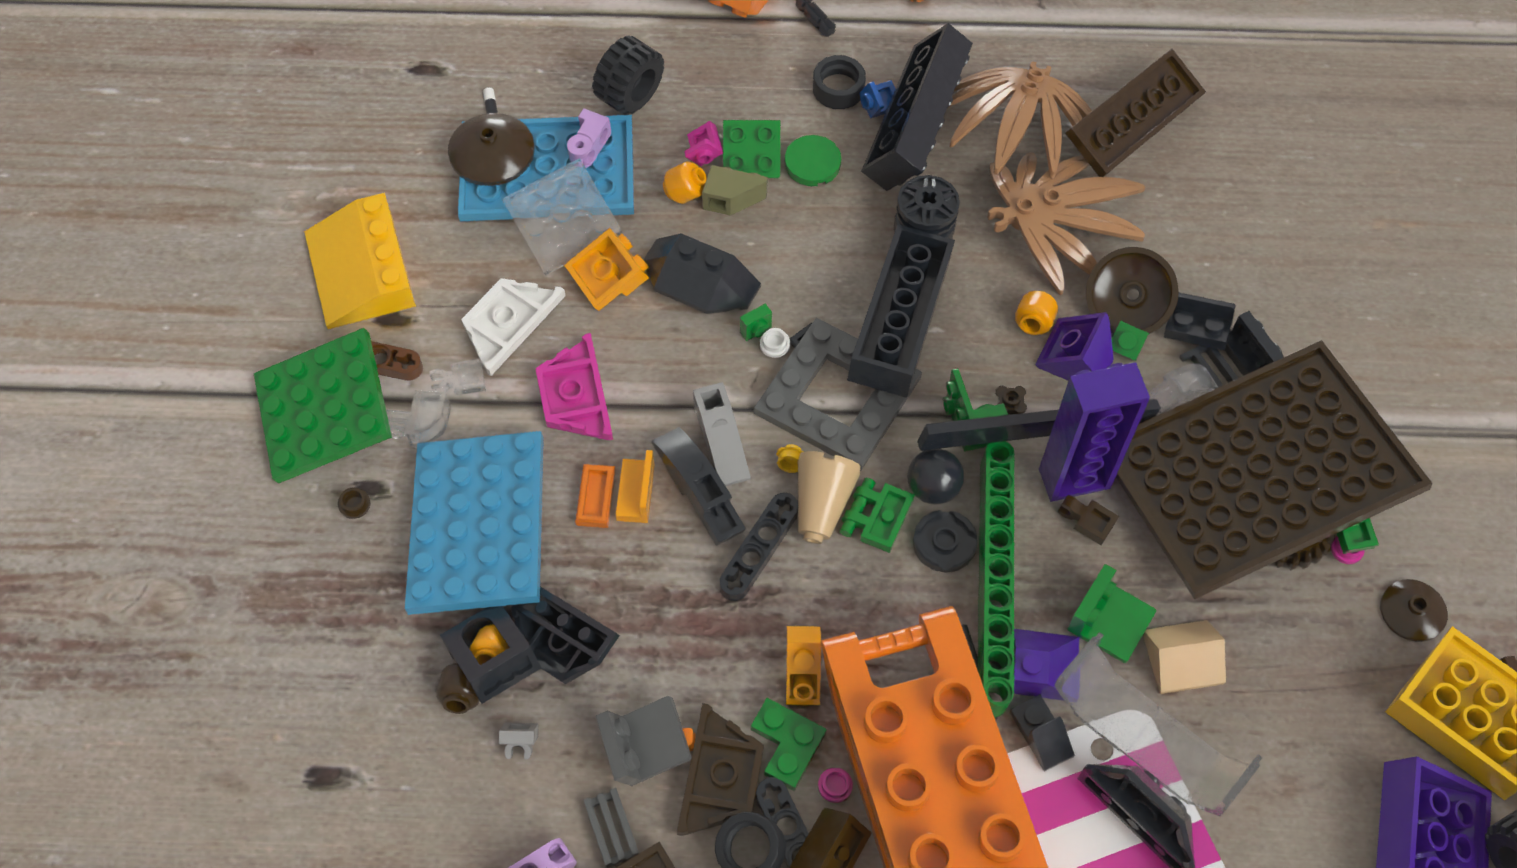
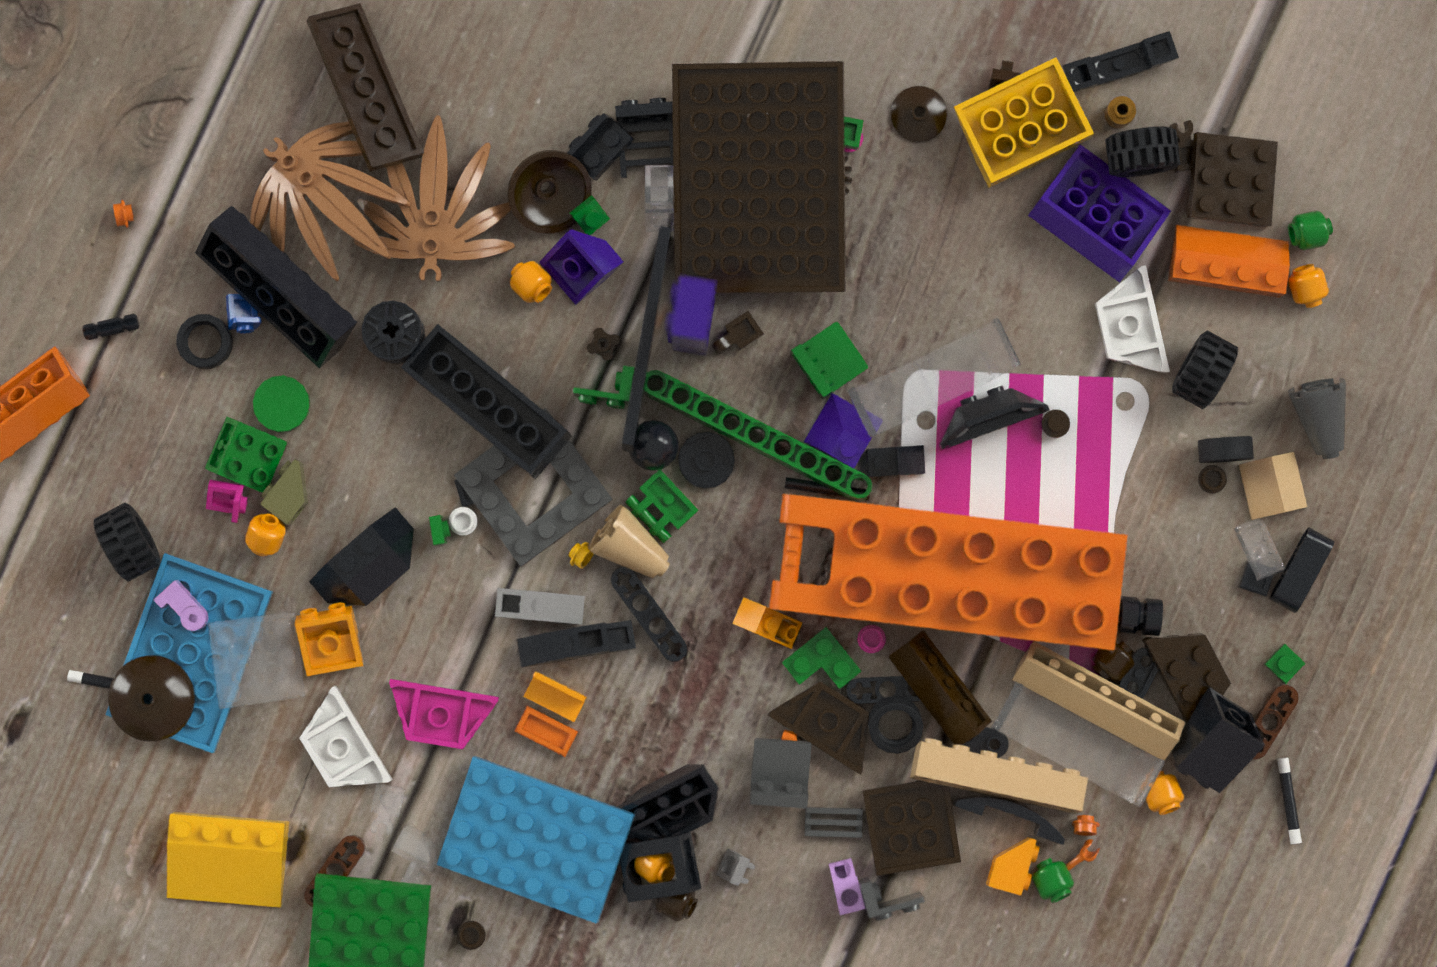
camera: 70 degrees left, 25 degrees up
tan slope [1143,620,1226,694] -> none

